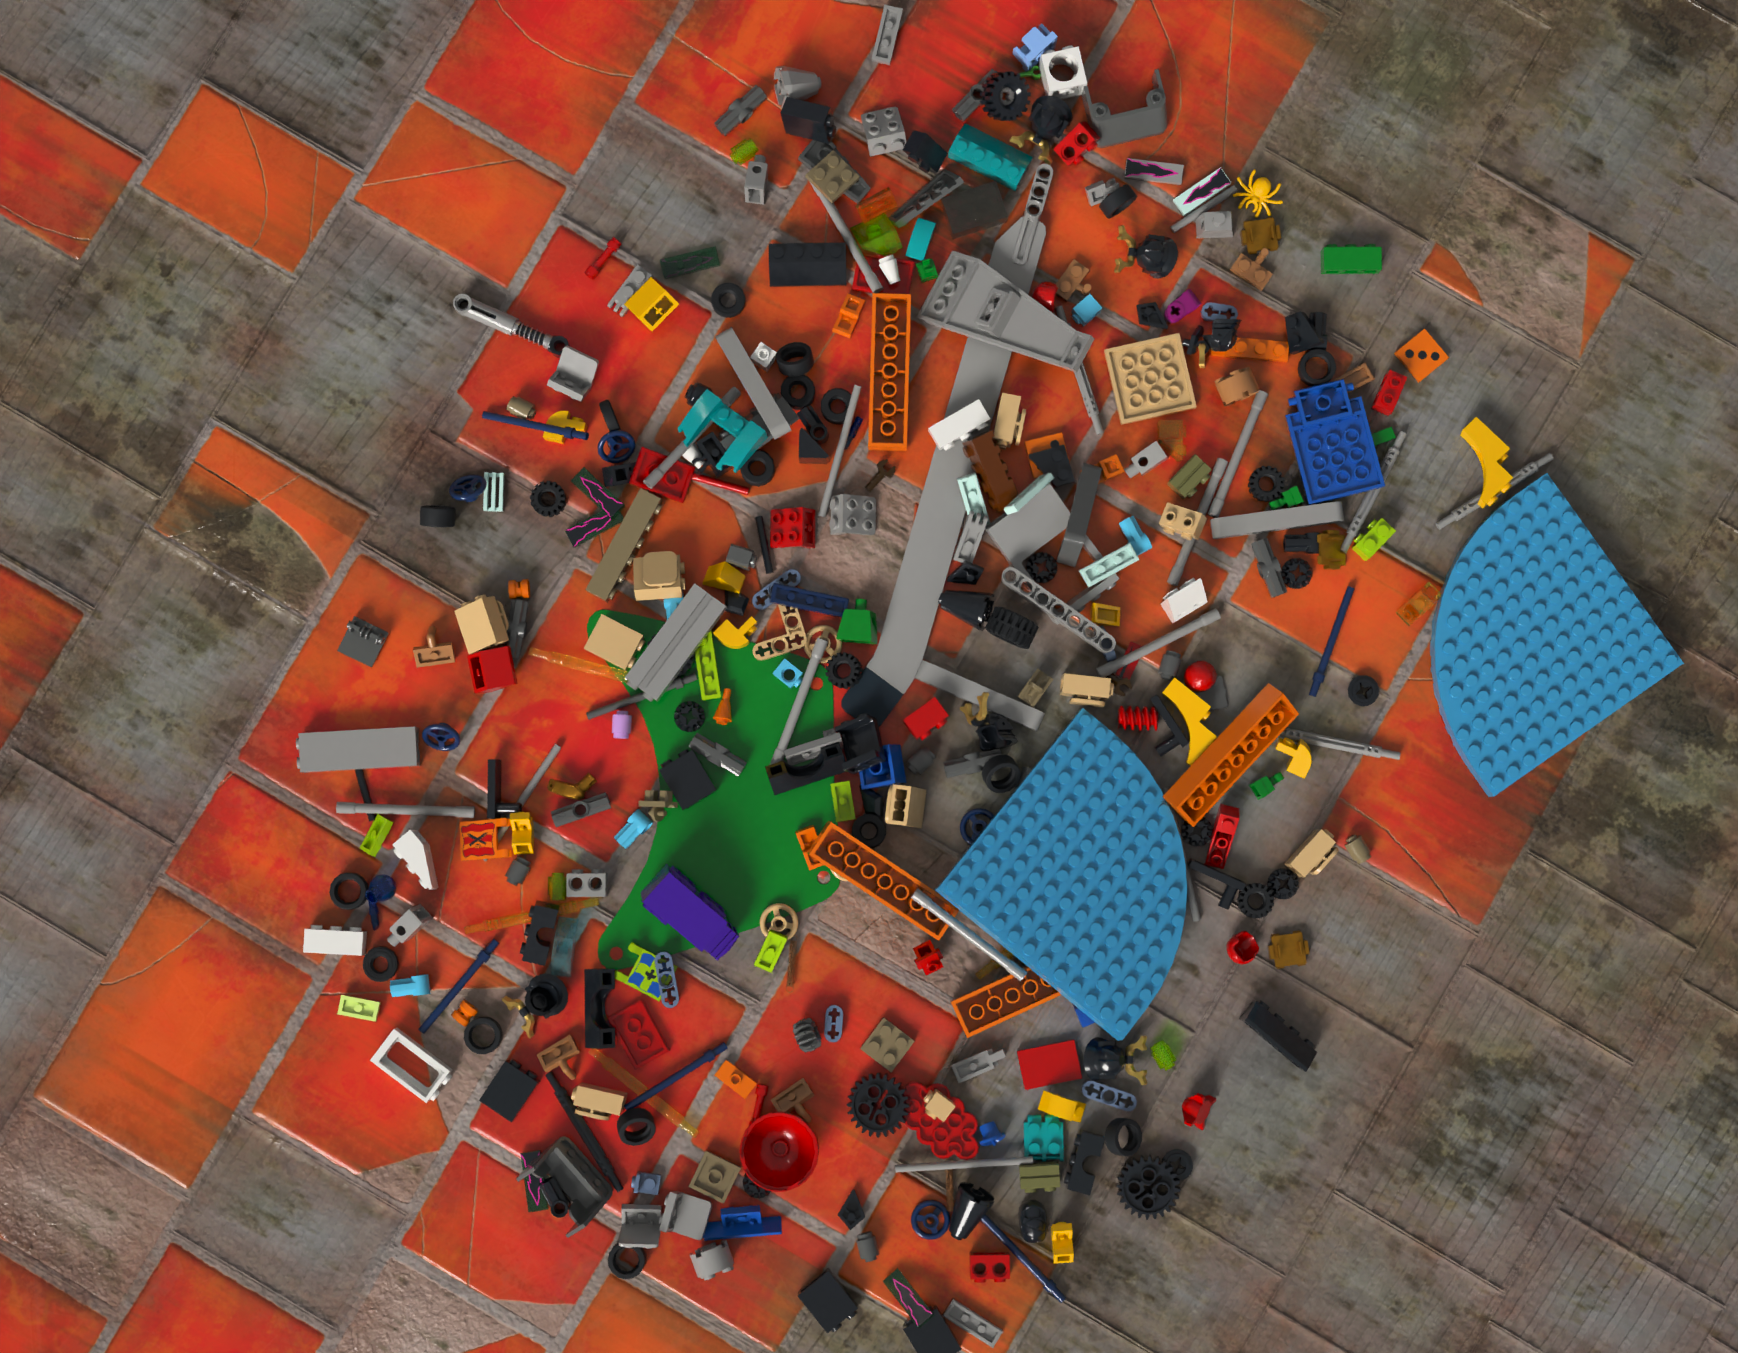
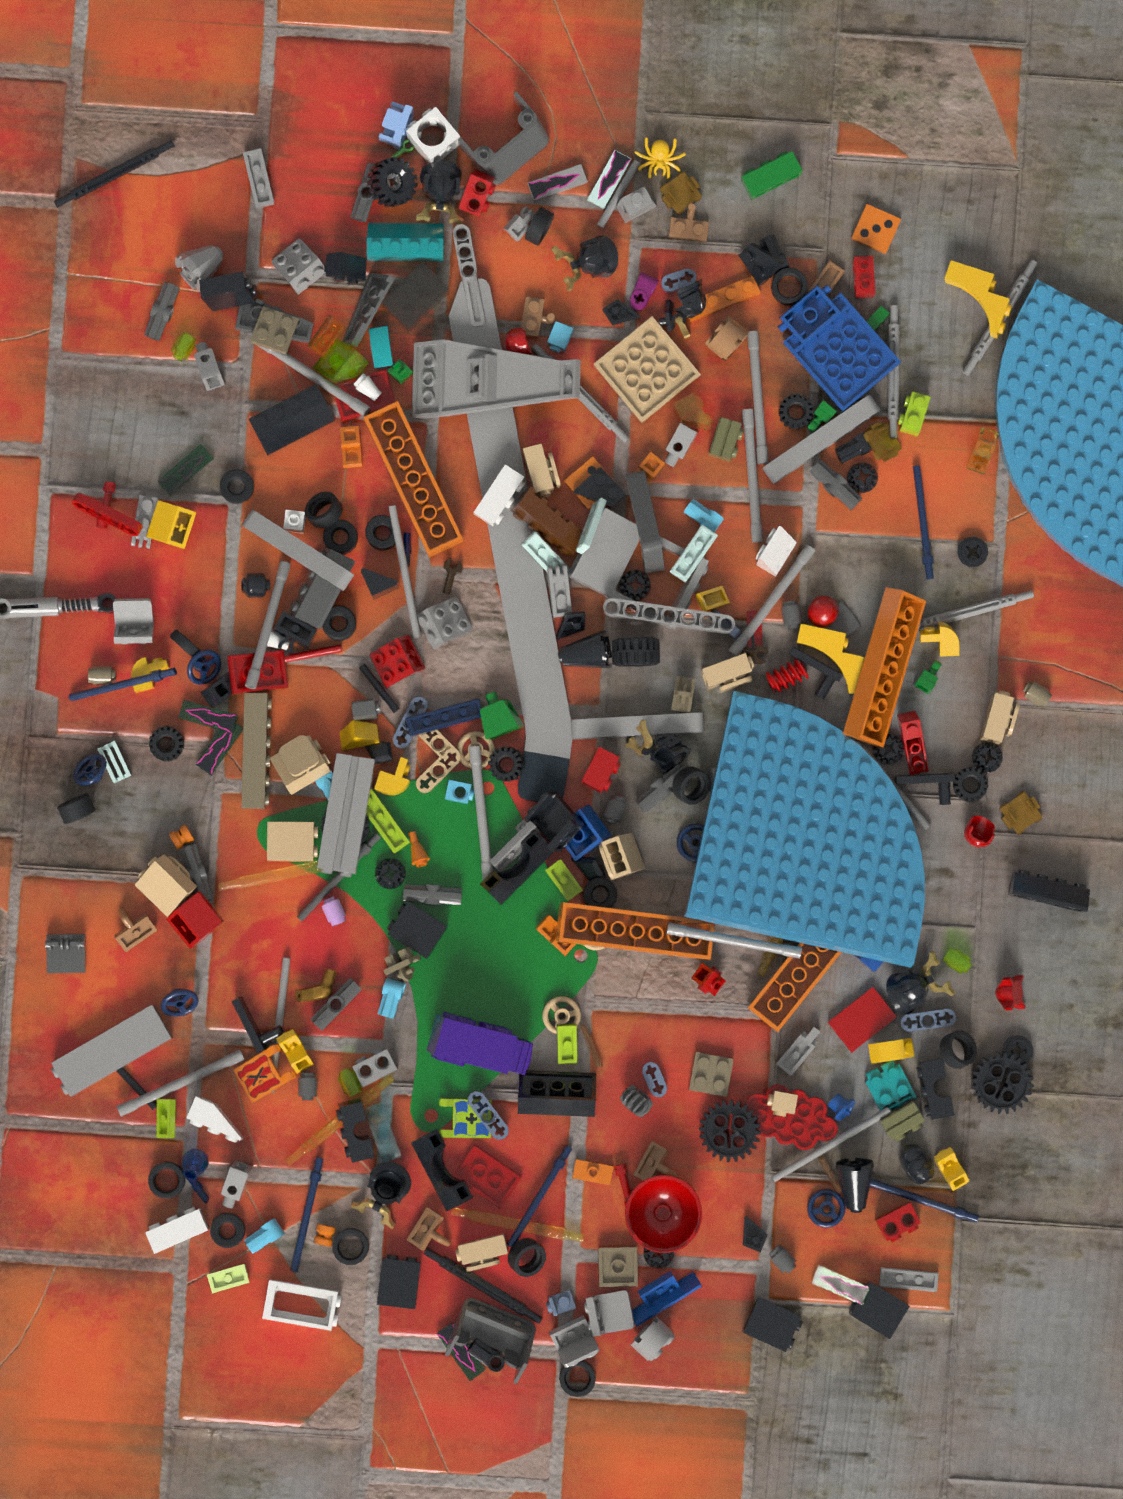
camera: 30 degrees left, 0 degrees up
teal wedge [678,389,768,473] -> none
black piece [797,405,829,444] -> none
tan brick [1159,502,1207,540] -> none
none -> red beam [72,493,143,536]
none -> black slope [518,1070,596,1117]

